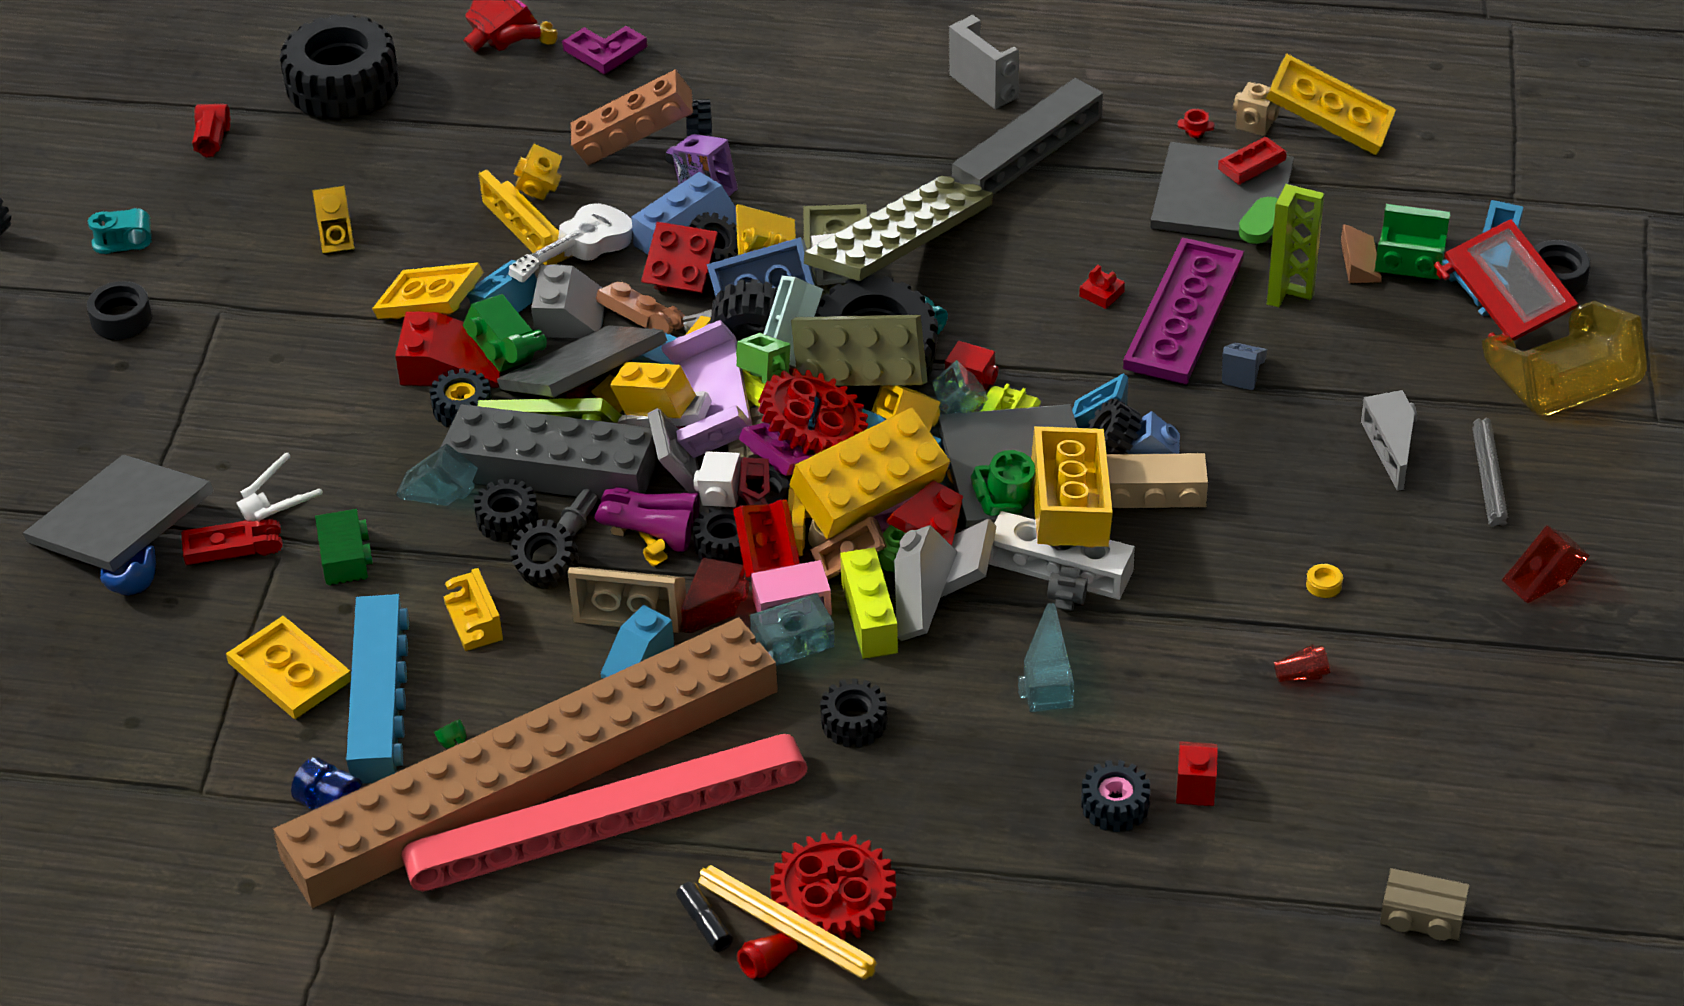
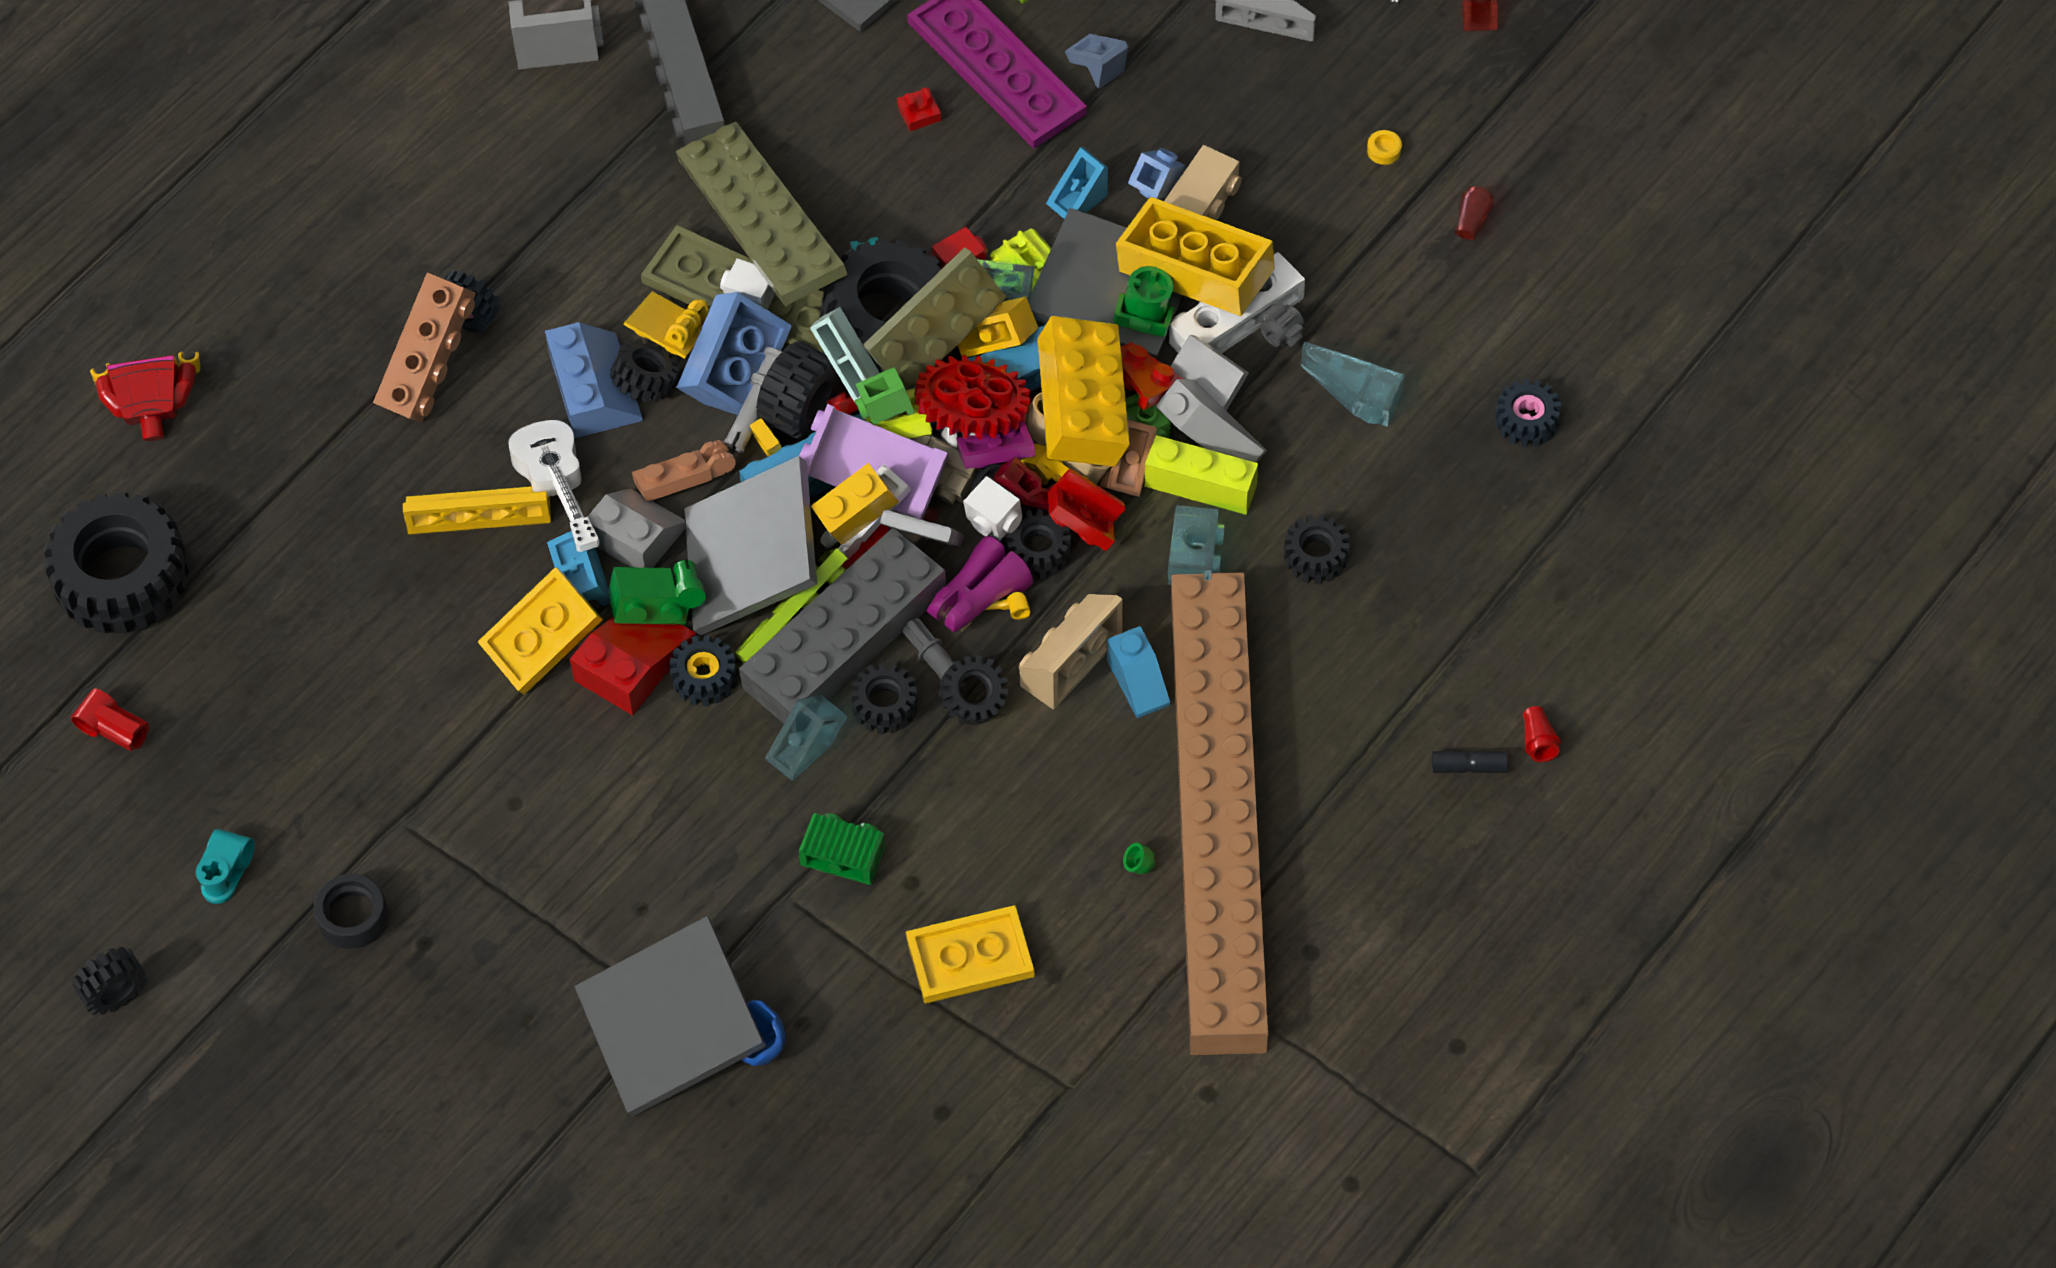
camera: 60 degrees left, 15 degrees up
red hinge [181,519,283,565] -> none
white plant [237,453,323,521] -> none
clear blue wheel [291,757,364,810] -> none
yellow slope [313,186,354,254] -> none
dark azure brick [346,594,409,784] -> none
coral beam [401,734,808,891] -> none
yellow hinge [444,568,503,651] -> none
yellow brick [514,144,562,200] -> none
magenta plate [563,26,647,74] -> none
red hinge [641,222,718,293] -> none
medium lavender torso [666,134,738,196] -> none
clear red slope [681,558,749,633] -> none
yellow axle [698,866,876,979] -> none
bright pink brick [751,560,832,628] -> none
red gear [770,832,896,941] -> none
black tyre [1088,398,1142,454] -> none
red slope [1176,741,1218,806] -> none
dark tan brick [1380,868,1469,941] -> none

